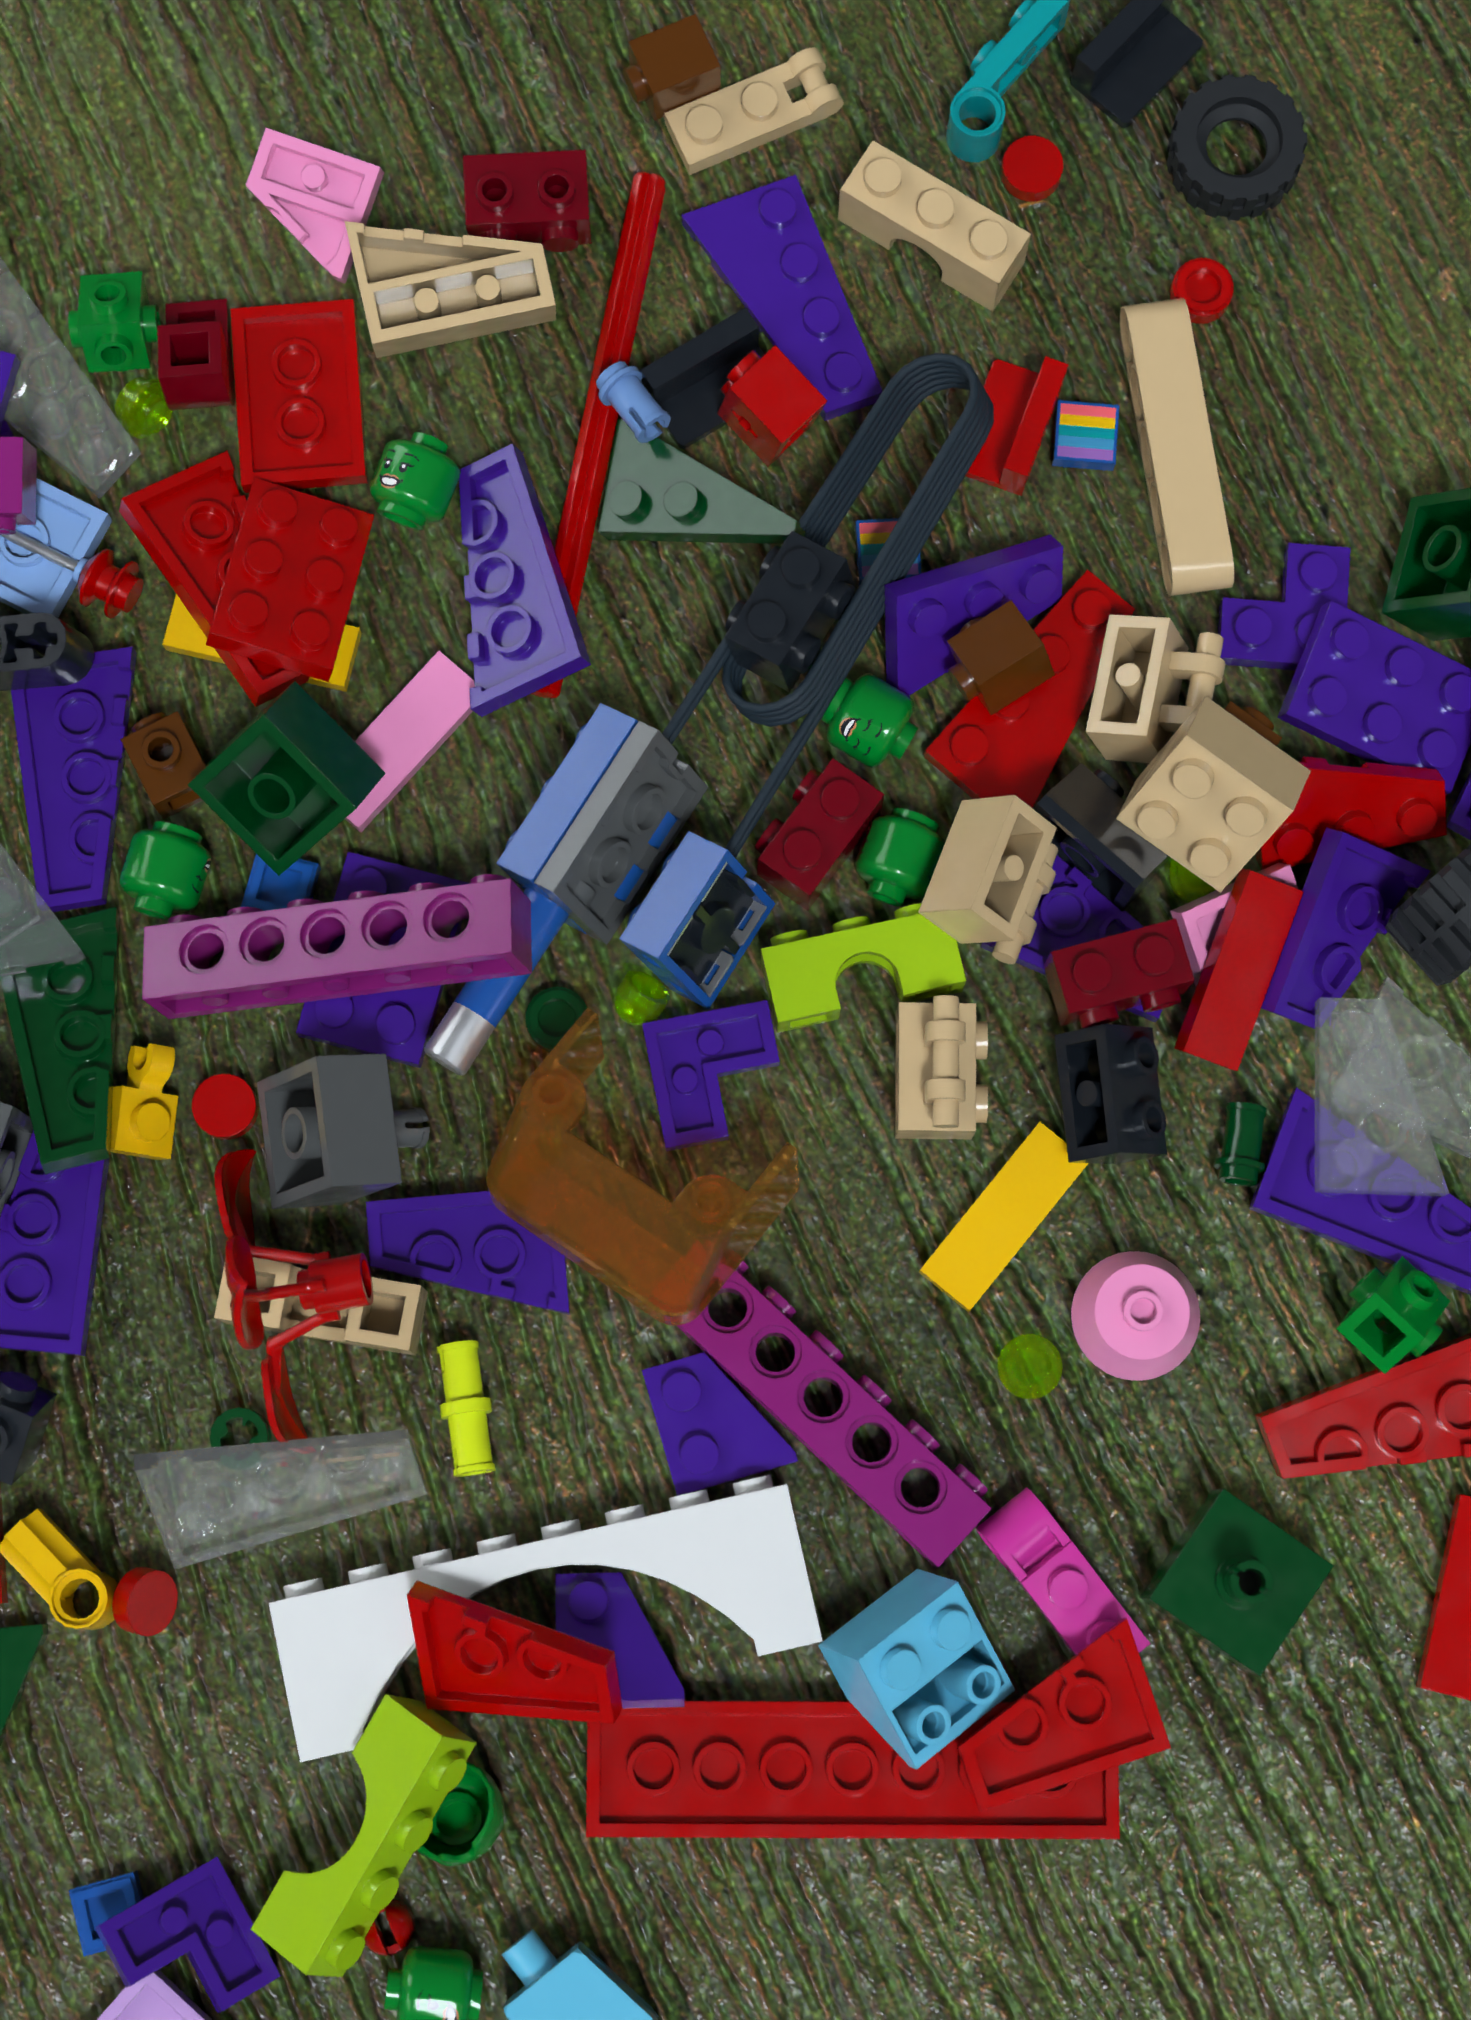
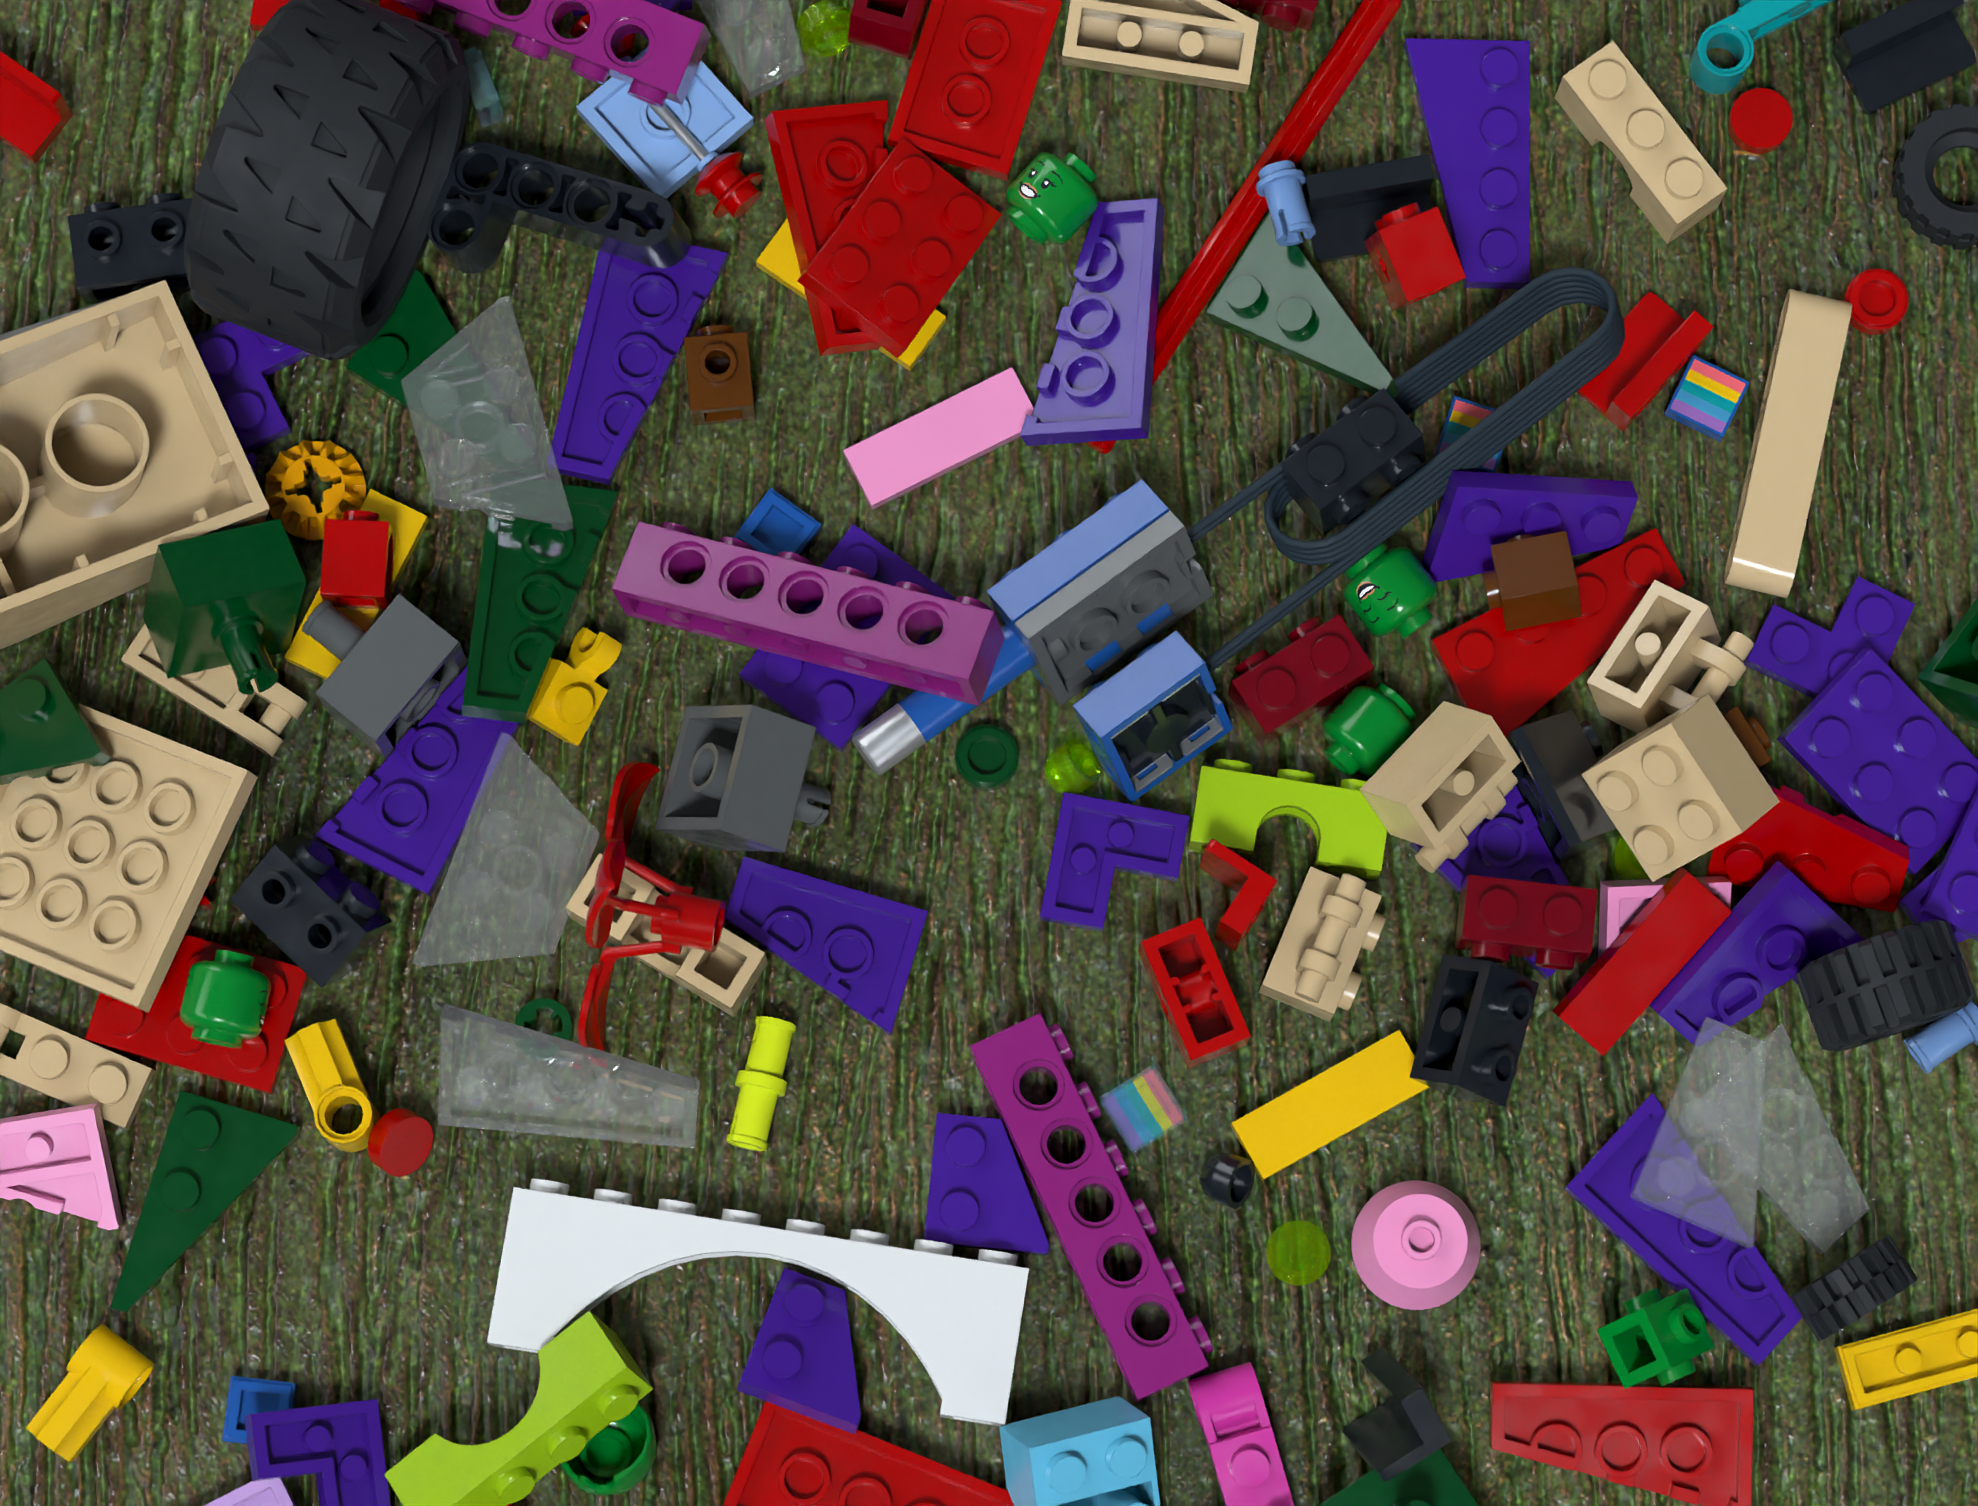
camera: 20 degrees right, 0 degrees up
green head [119,821,211,920] -> none
dark green brick [188,681,385,876] -> none
red tile [192,1074,259,1140] -> none
red wing [407,1581,623,1724] -> none
clear orange windscreen [486,1008,799,1325] -> none
dark green pin [1214,1102,1267,1186] -> none
none -> clear wing [411,732,600,967]
none -> clear light blue tile [1099,1064,1188,1155]
none -> red brick [1138,917,1251,1069]
none -> red panel [1199,839,1278,951]
none -> black hinge [1199,1153,1255,1209]
none -> black panel [1342,1347,1452,1481]

